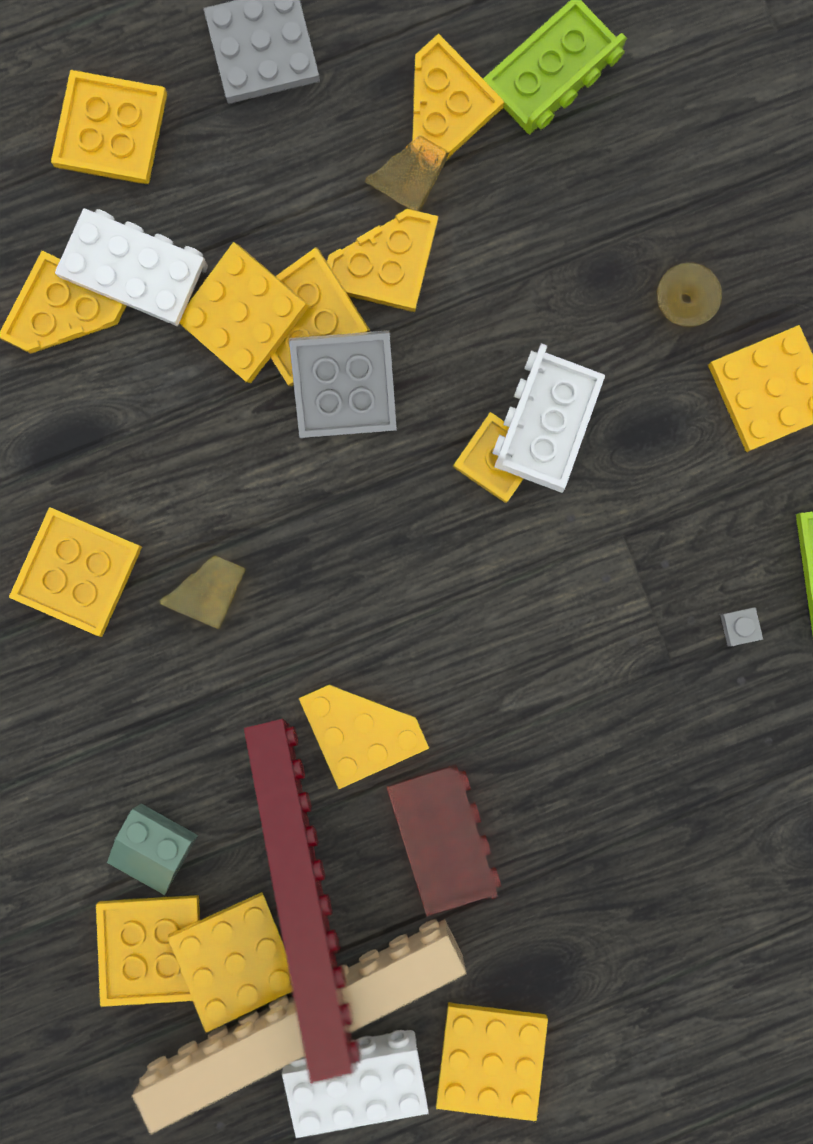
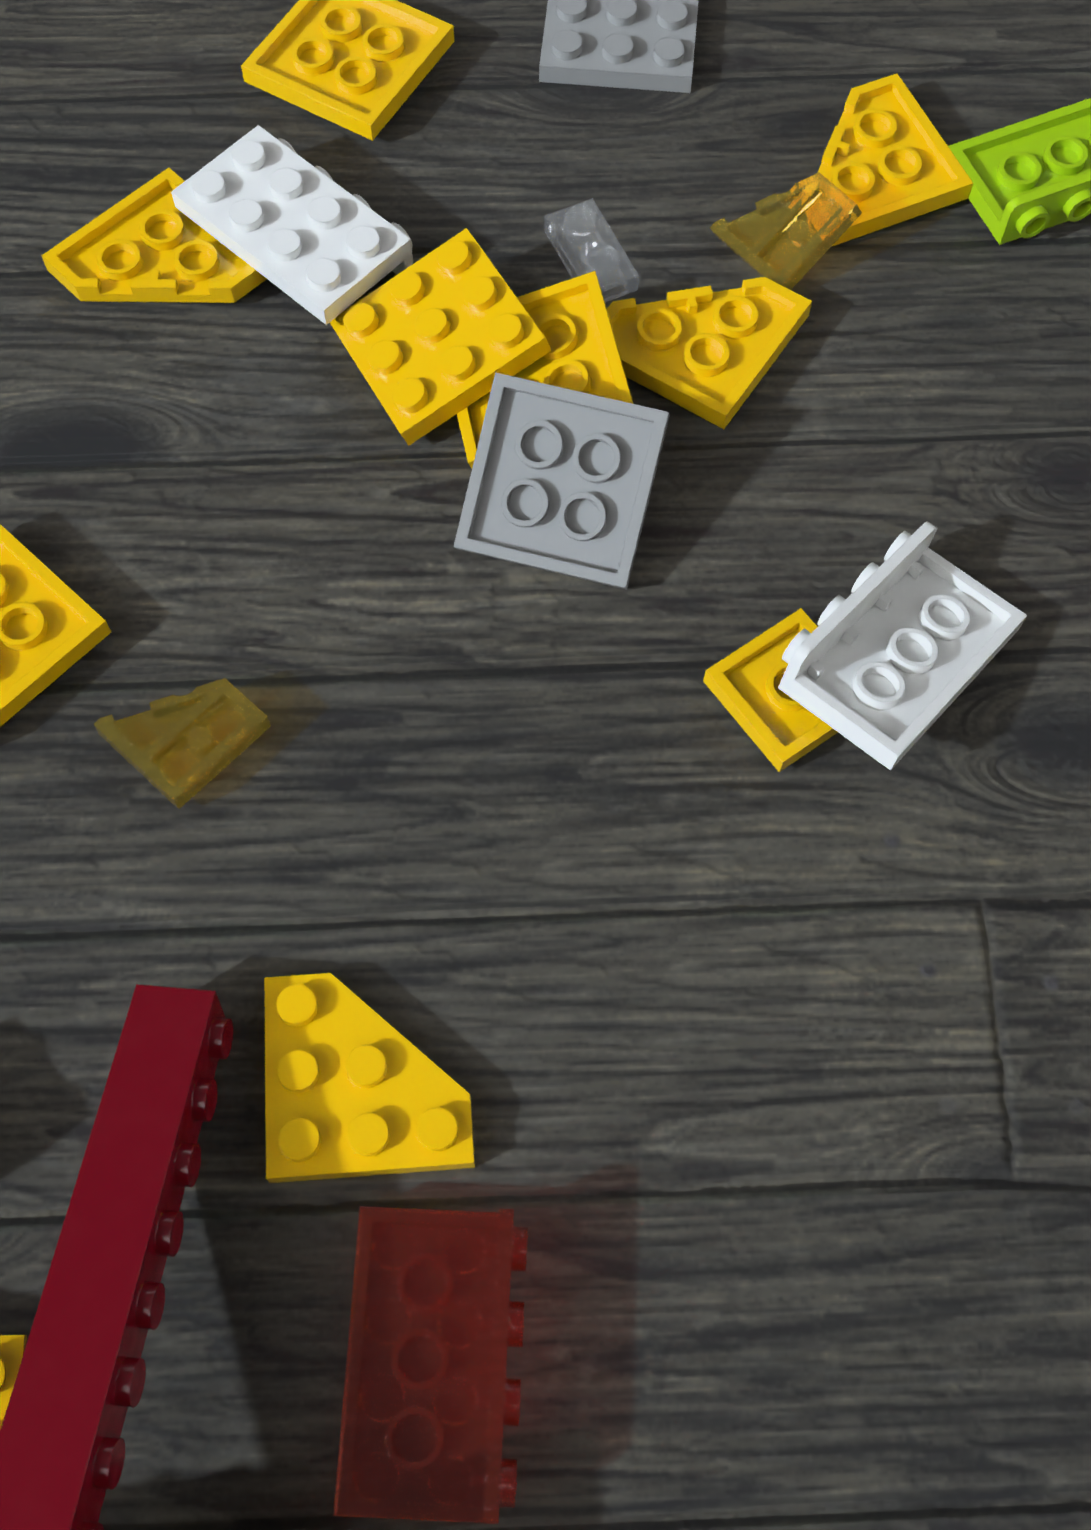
camera: 25 degrees right, 20 degrees down
none -> clear plate [544,199,639,302]

